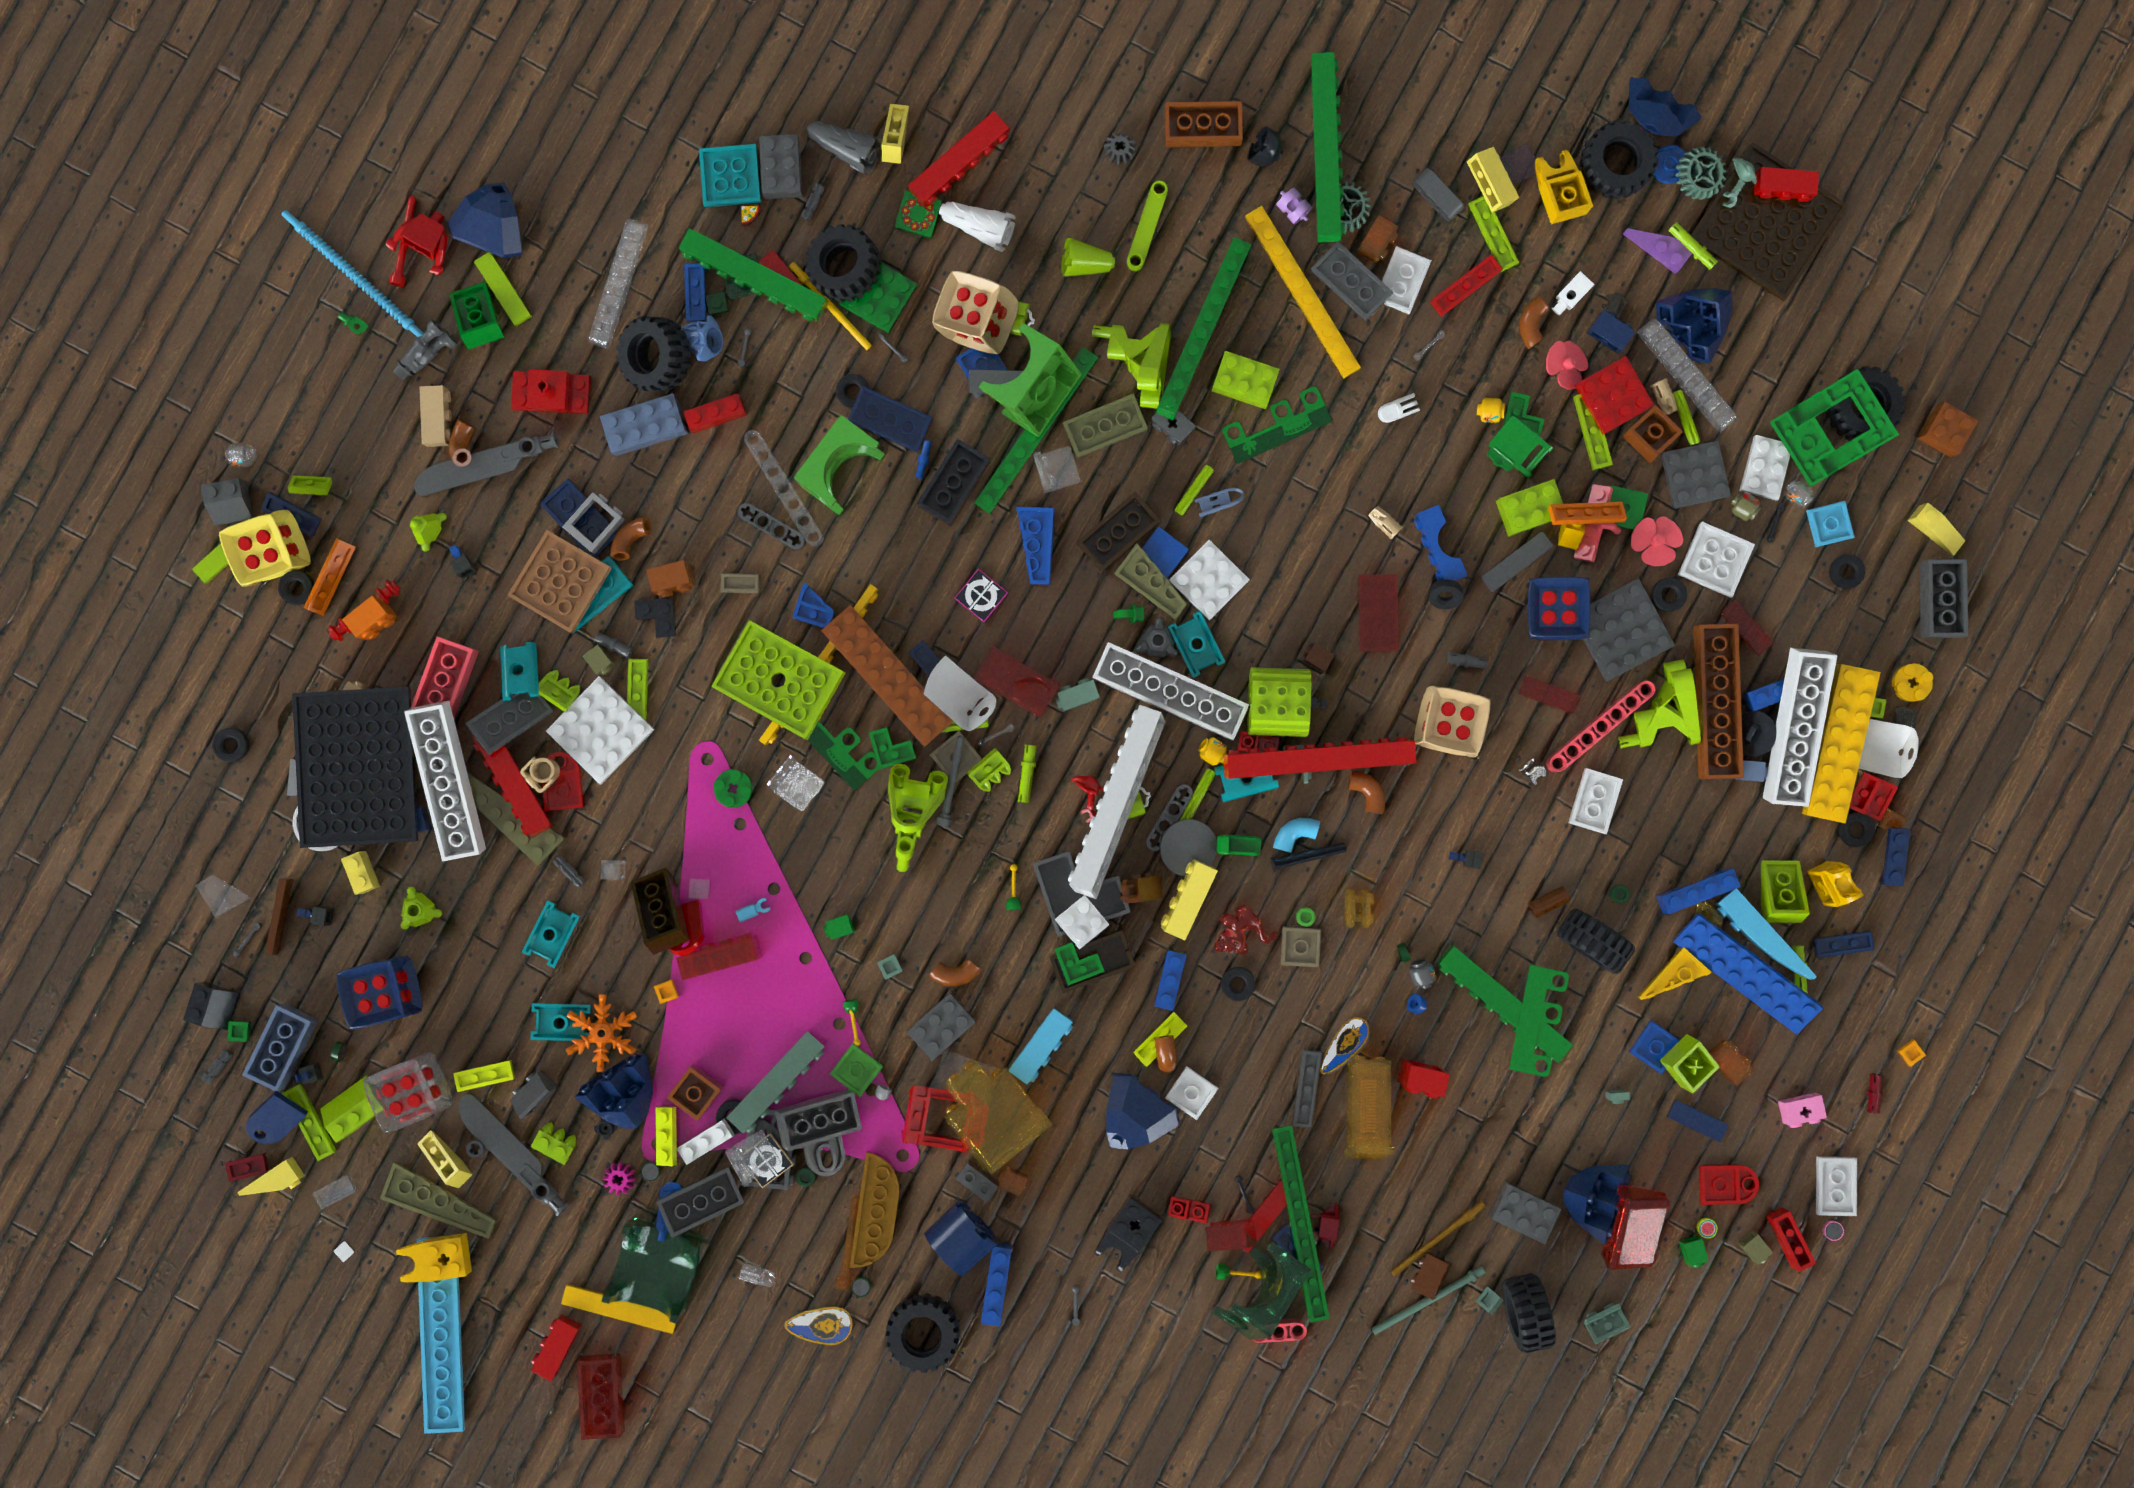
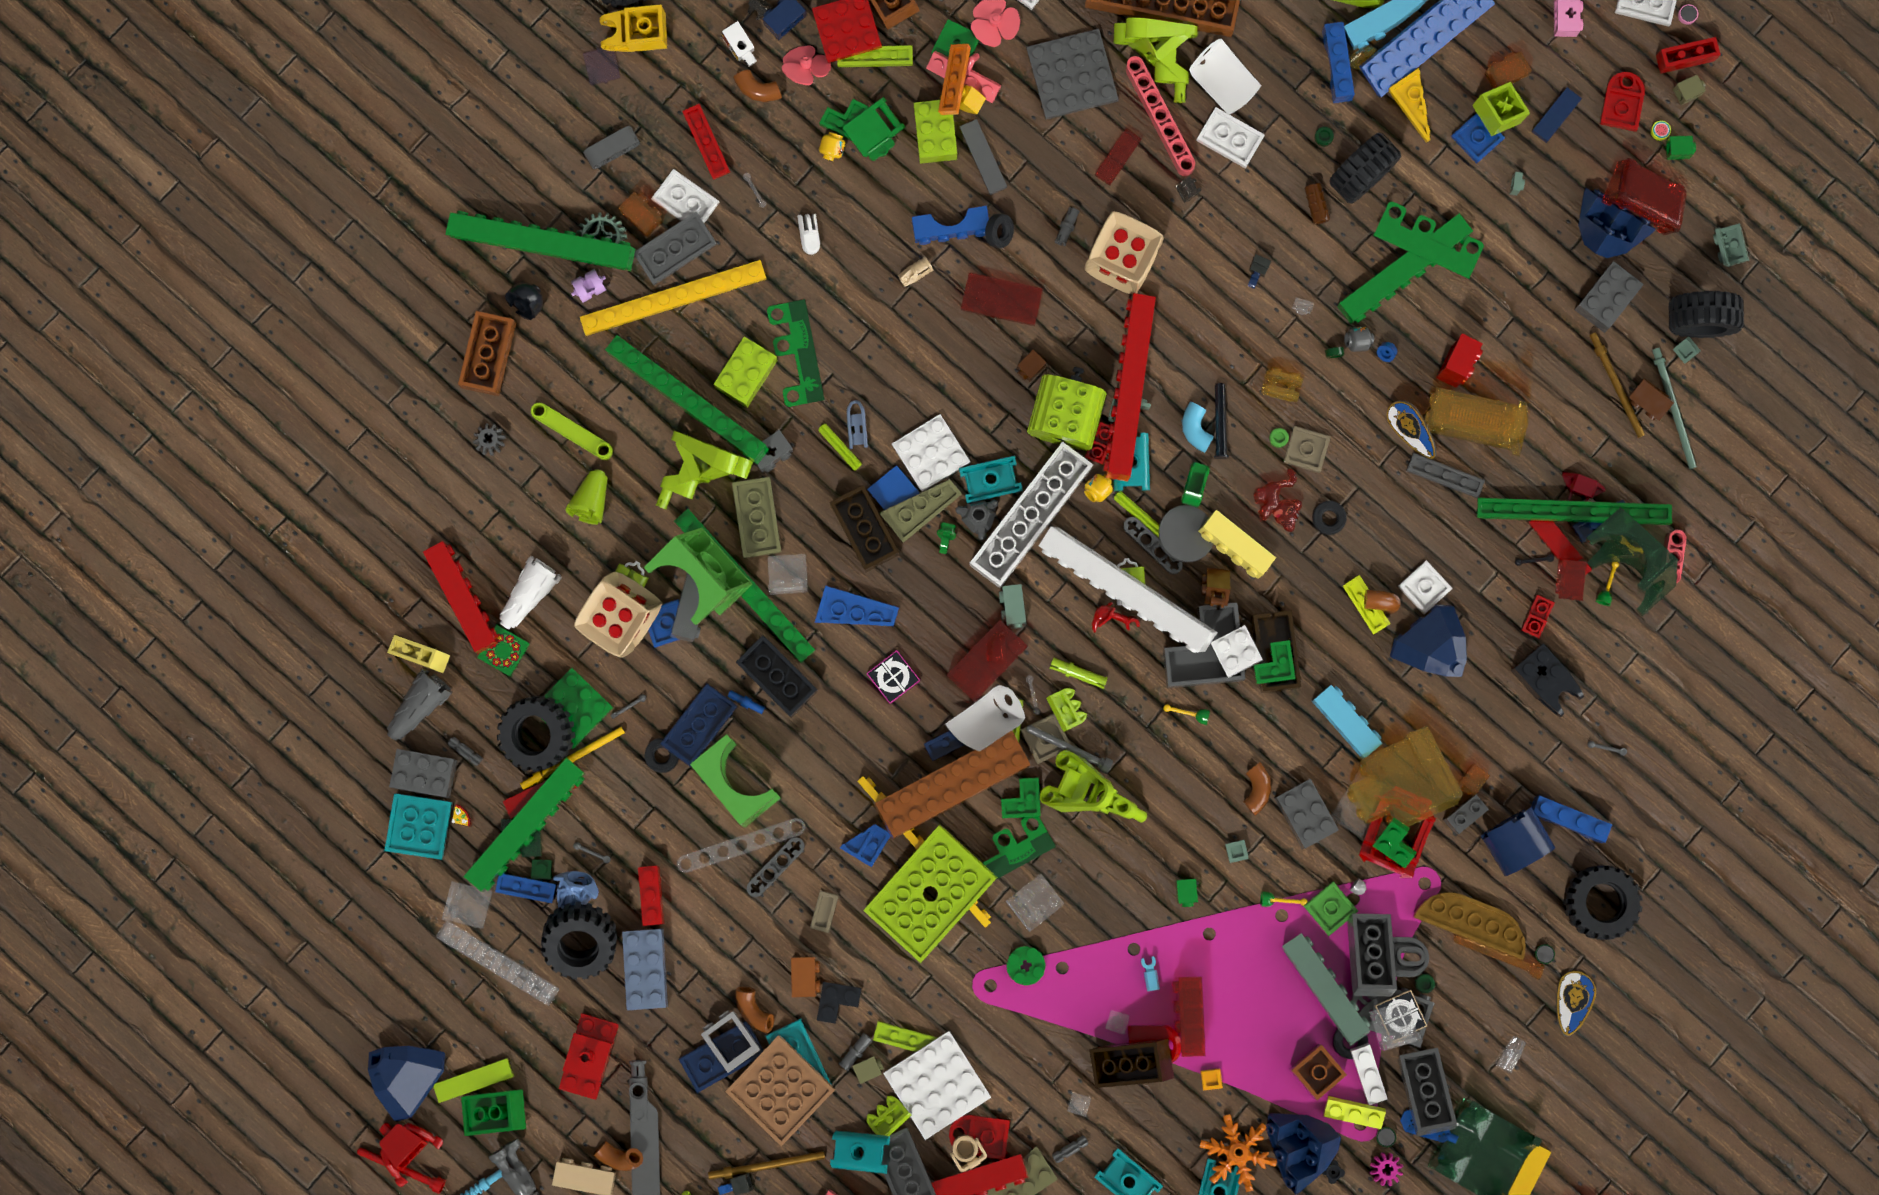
camera: 75 degrees left, 5 degrees down
blue plate [1154,950,1186,1011] -> none
dark orange cylinder [1348,771,1385,814] -> none
light yellow brick [1467,147,1519,212] -> none
lime tile [1468,196,1519,272] -> none
dark blue piece [1528,577,1590,640] -> none
black tyre [1651,577,1687,612] -> none
none -> clear bracket [442,881,493,928]
none -> pearl gold bar [708,1151,825,1180]
none -> white piece [1189,39,1261,115]
none -> clear plate [1292,298,1314,315]
none -> green plate [1373,818,1417,868]

